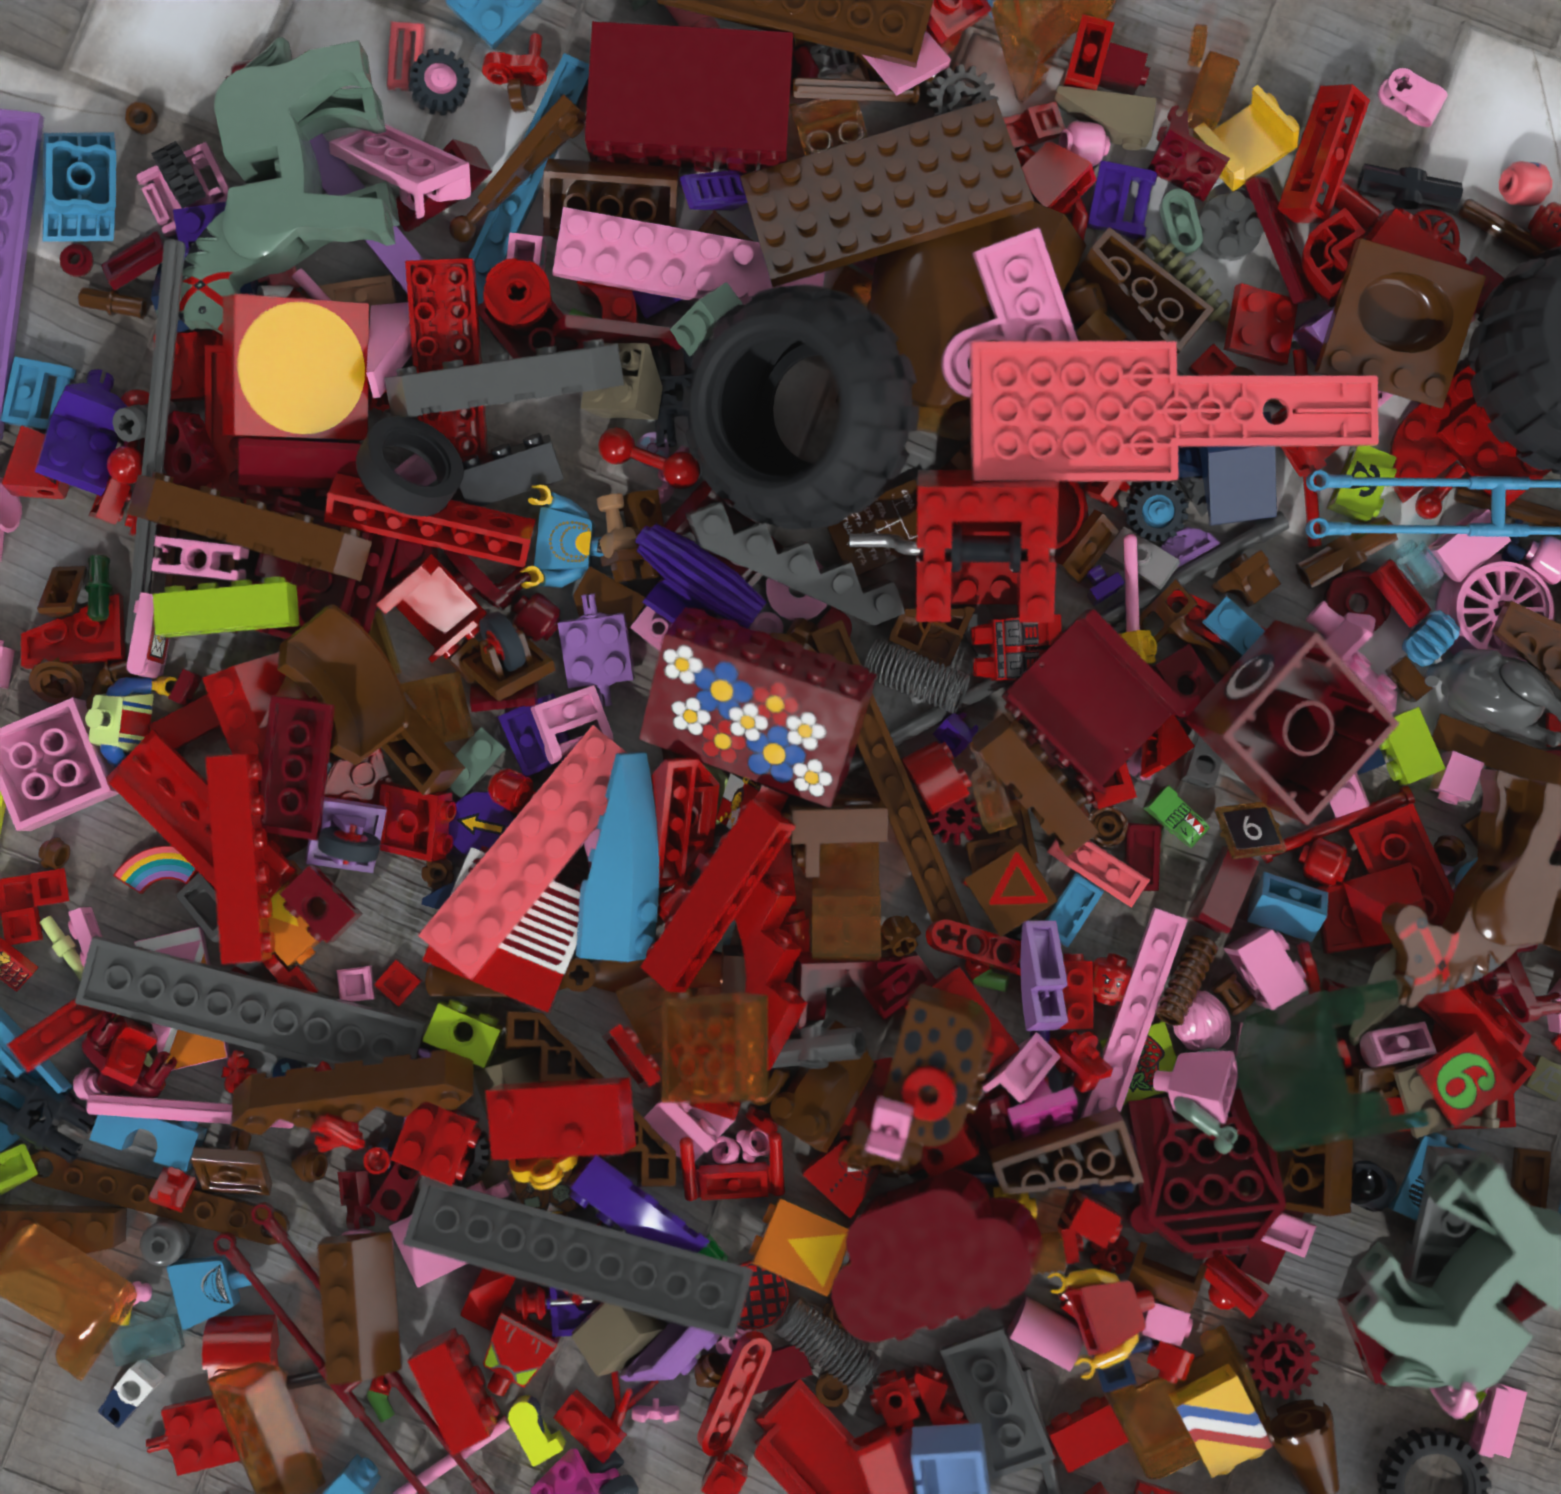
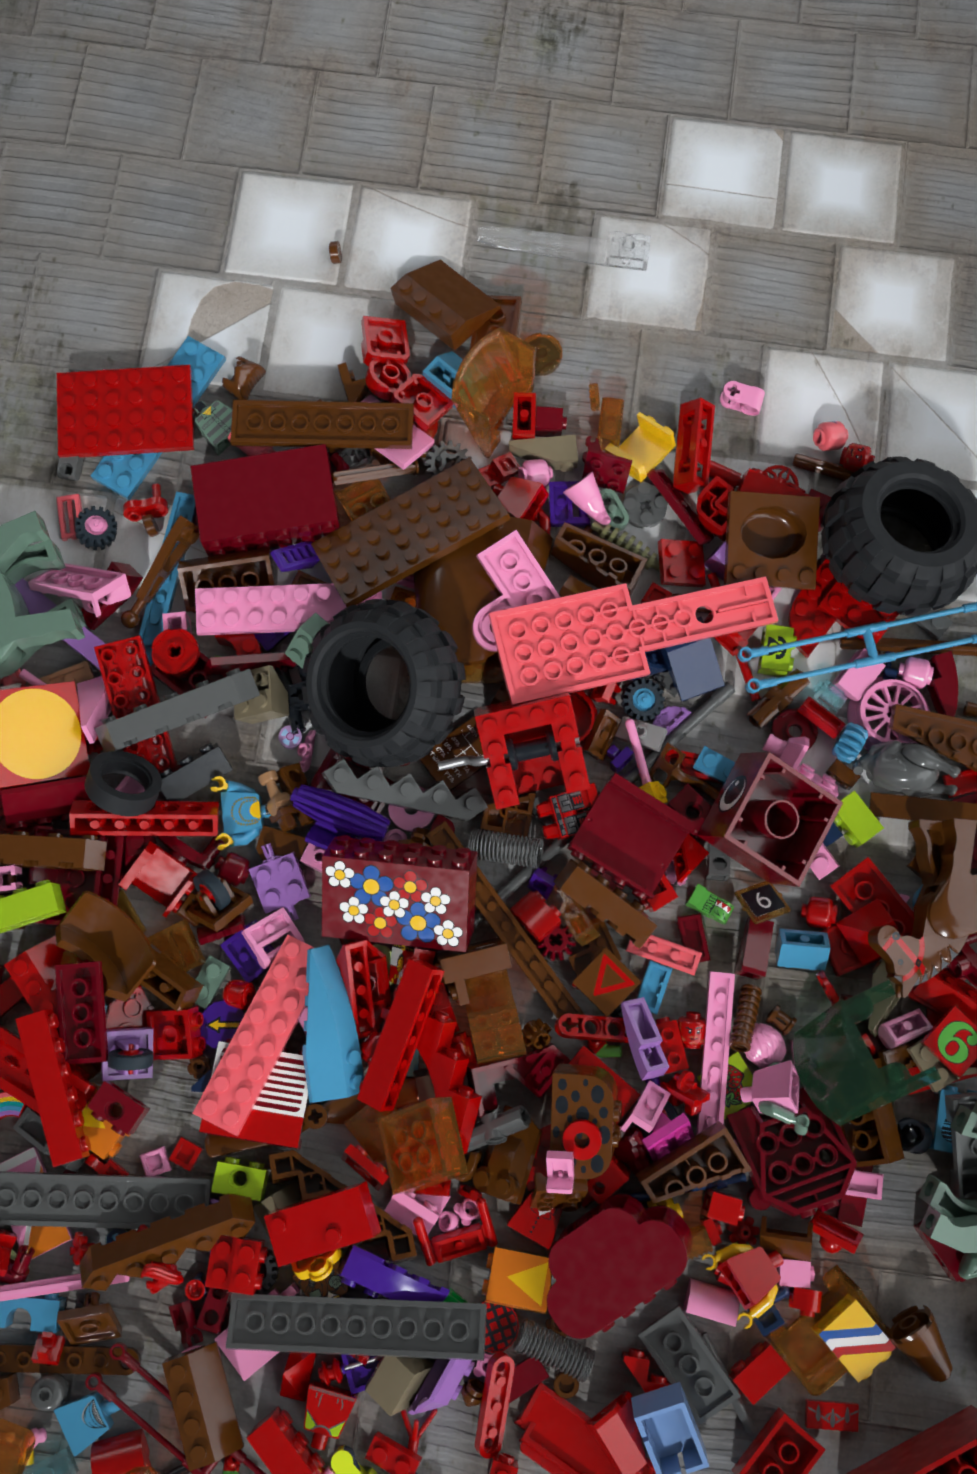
camera: 15 degrees left, 10 degrees down
reddish brown plate [291,1148,328,1183] -> none
red piece [598,427,700,489] -> none
bright pink piece [632,1398,680,1423] -> none
red brick [869,1369,921,1429] -> none
reddish brown head [1062,278,1108,328] -> none
reddish brown plate [1090,805,1128,847] -> none
reddish brown brick [1211,550,1281,607] -> none
bright pink brick [1223,927,1308,1010] -> none
dark red gear [1243,1321,1320,1399] -> none
red bar [1258,786,1415,864] -> none
black piece [1356,164,1463,213] -> none
red bar [1415,463,1467,520] -> none
bright pink brick [1429,751,1485,805] -> none
reddish brown plate [1434,835,1467,866] -> none
none -> bright pink hat [563,472,611,525]

